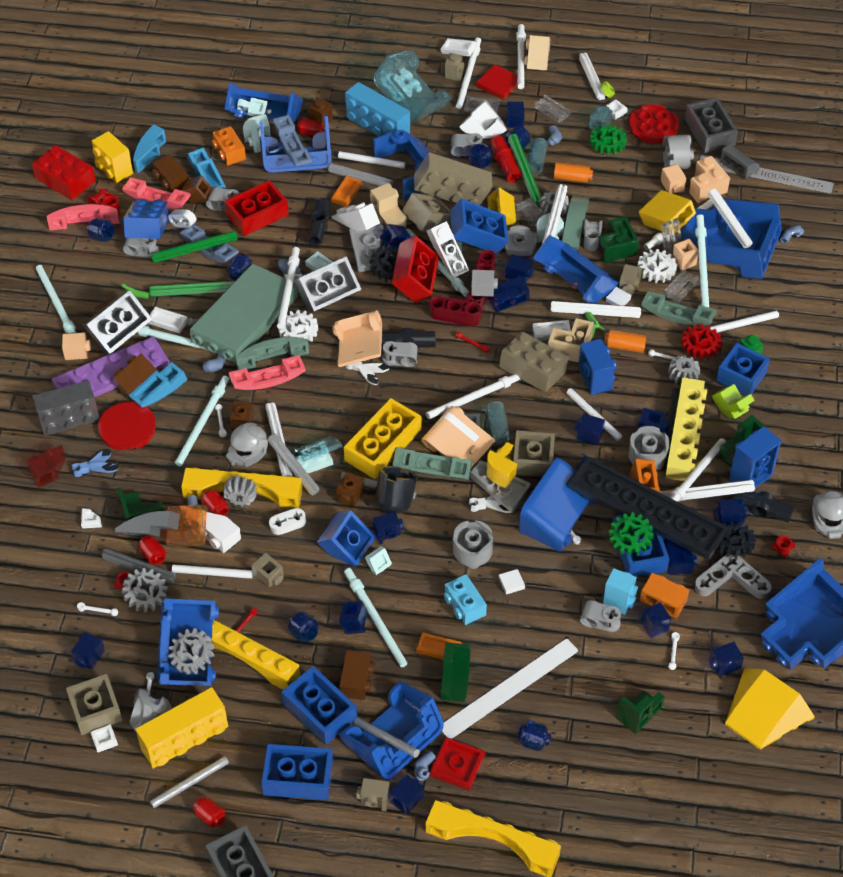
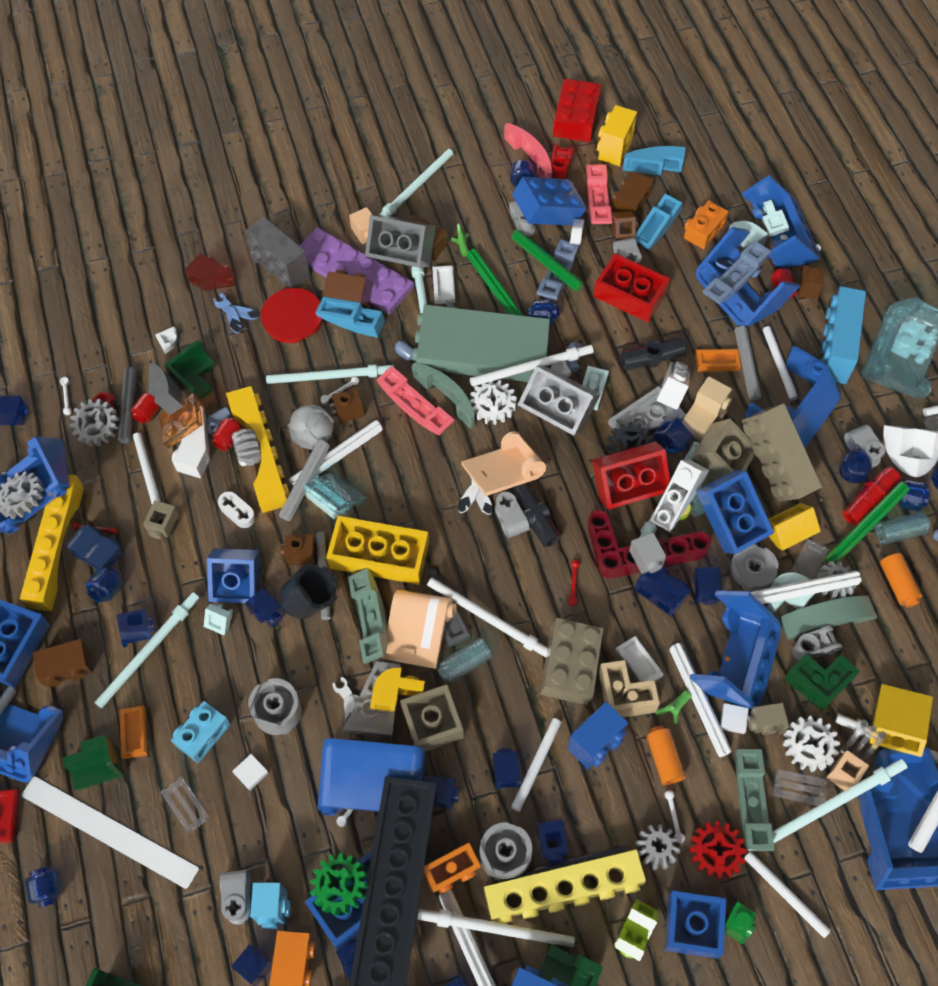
camera: 65 degrees right, 10 degrees up
none -> dark blue brick [65,525,123,574]
none -> clear tile [160,776,210,833]

